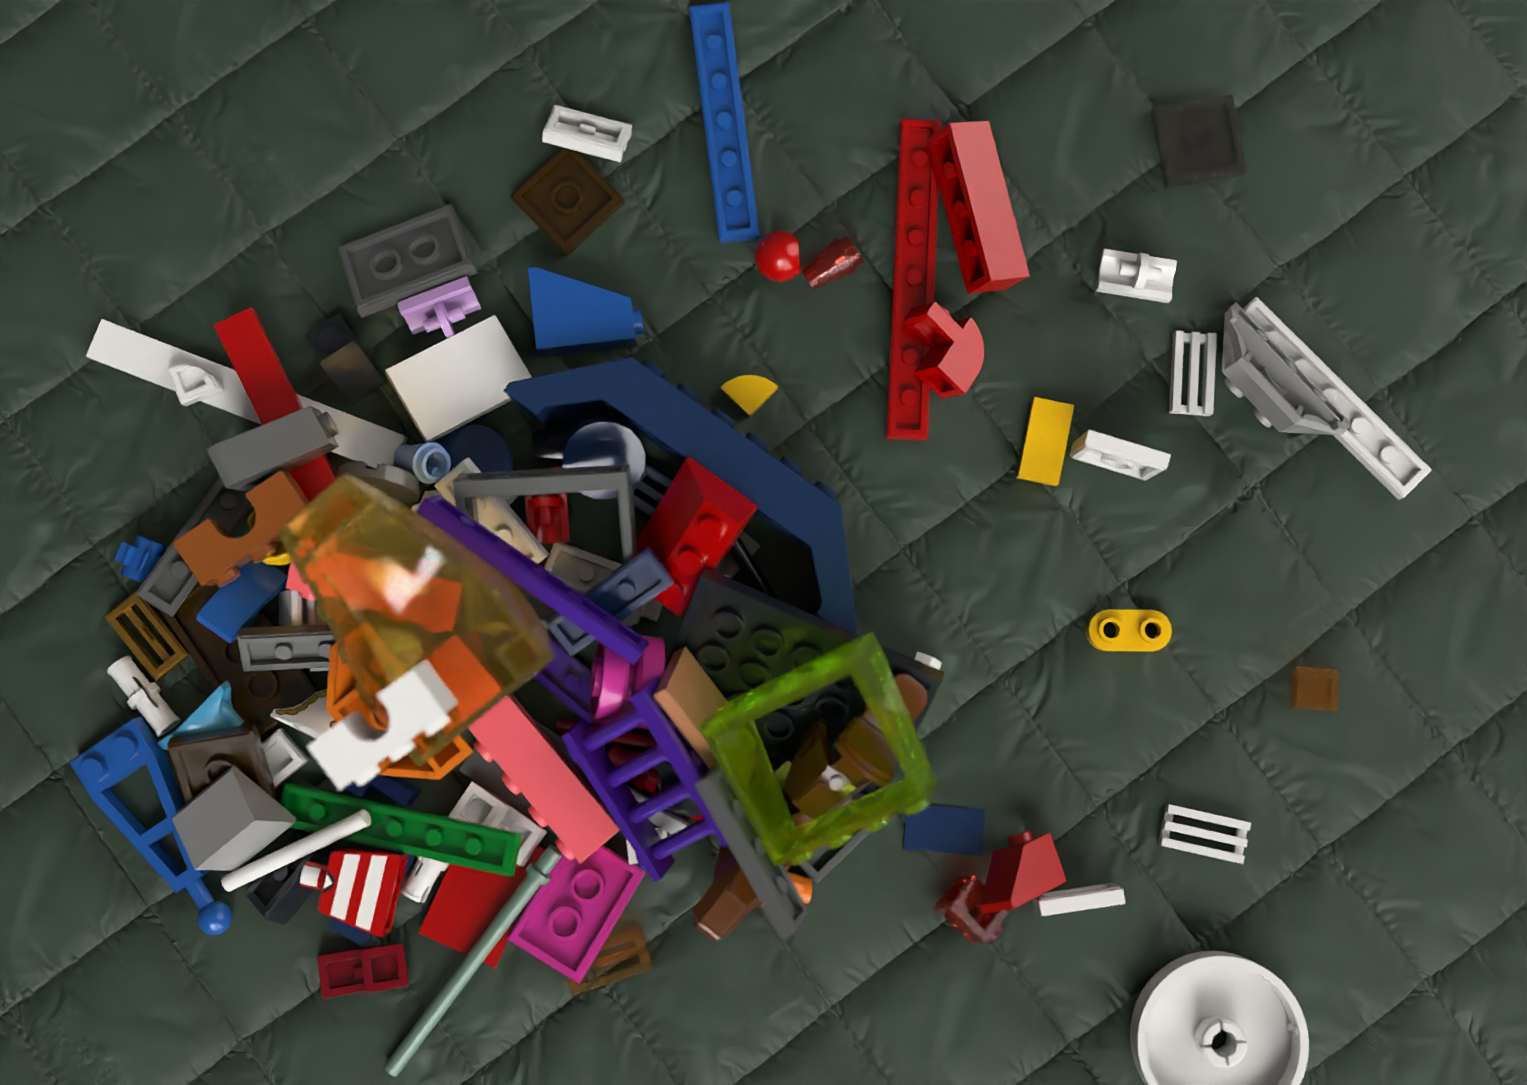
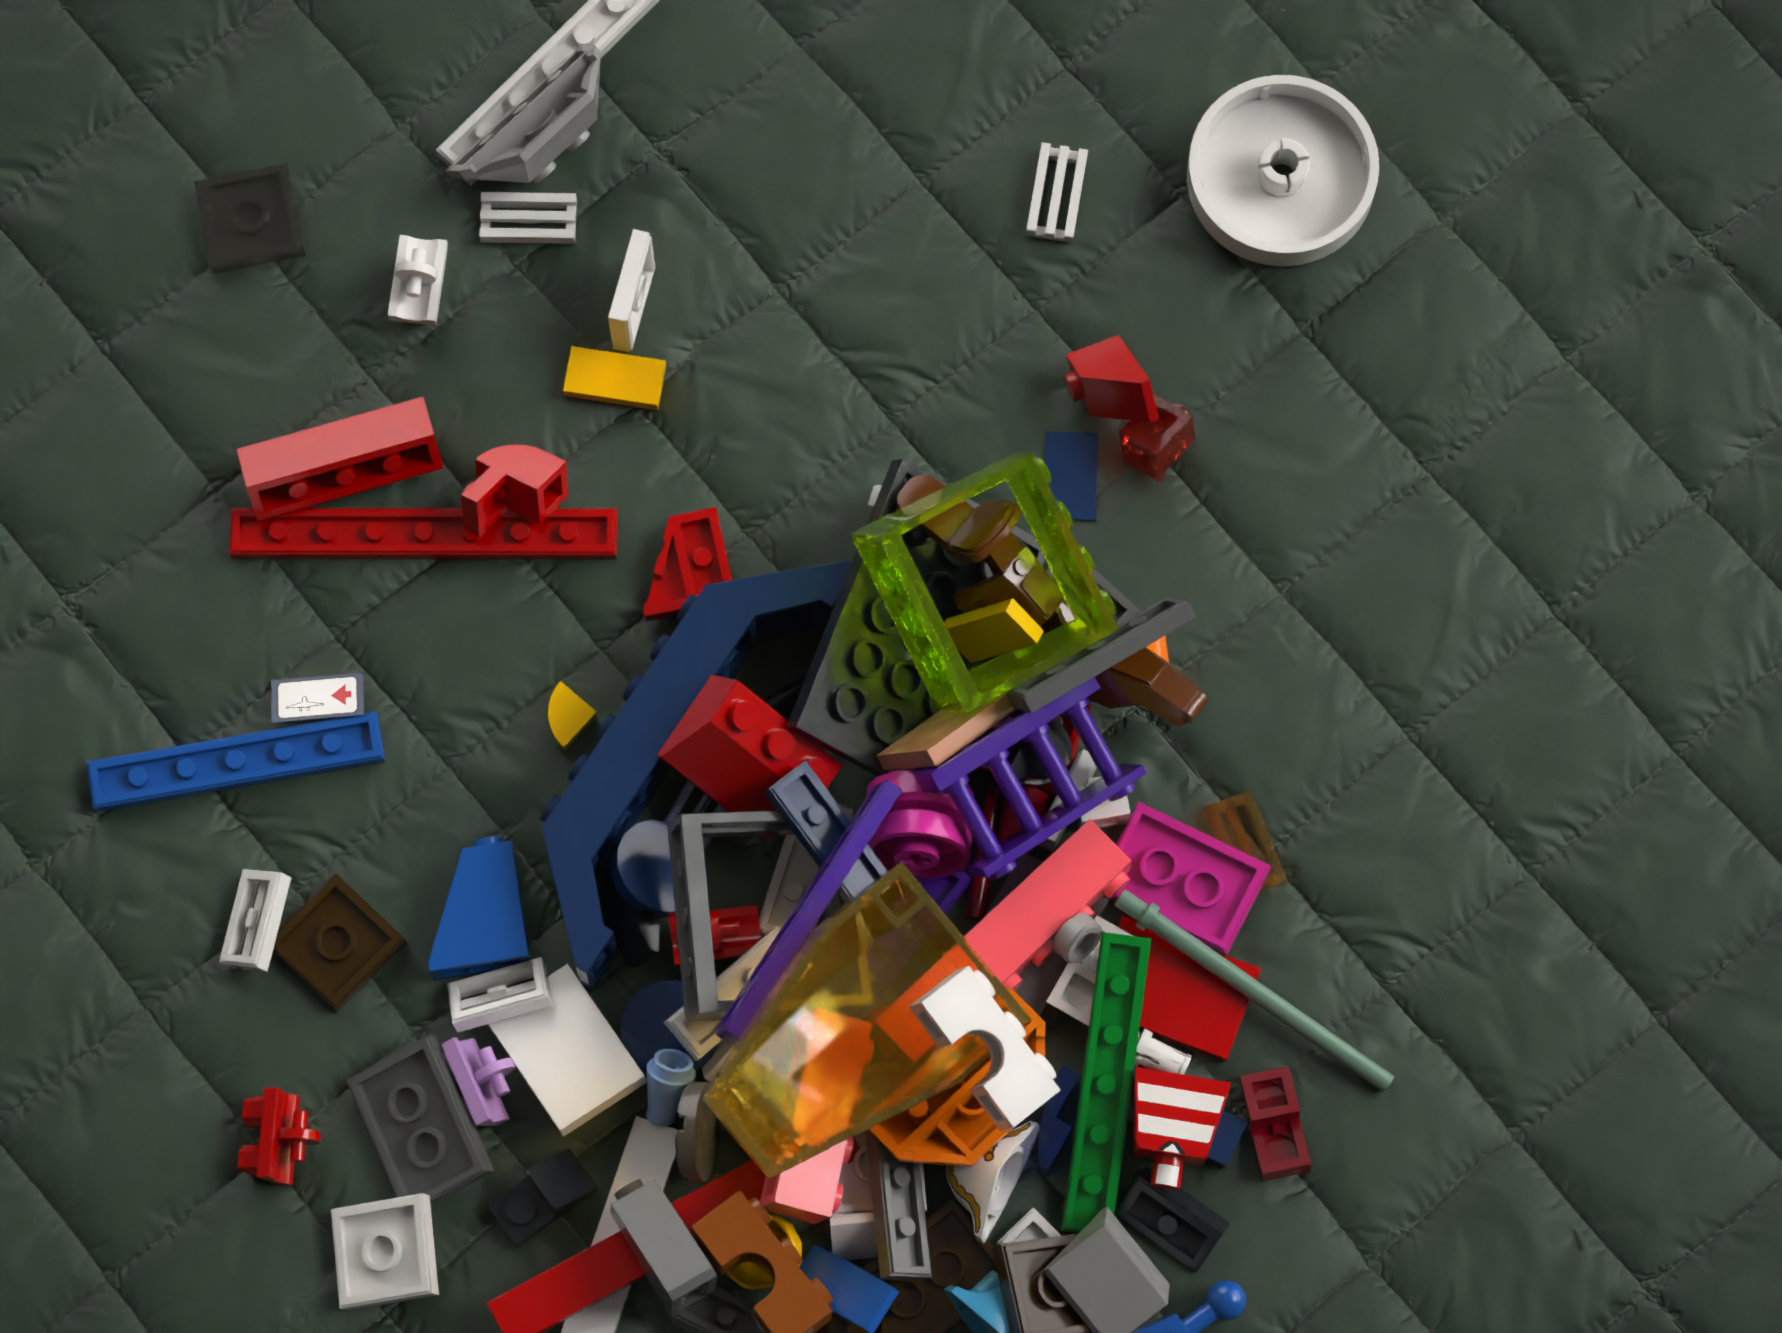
camera: 90 degrees left, 10 degrees down
white bar [221,809,372,892] -> none
red piece [754,230,800,282] -> none
clear red cone [801,235,864,291] -> none
white tile [1033,883,1126,916] -> none
yellow plate [1086,610,1172,652] -> none
clear orange tile [1292,666,1340,712] -> none
none -> red hips [237,1087,321,1185]
none -> white sticker [271,672,364,723]
none -> white tile [331,1193,439,1310]
none -> white tile [447,957,552,1032]
none -> red wing [643,507,732,622]
none -> yellow tile [940,598,1044,663]
none -> light grey tile [1053,913,1102,963]

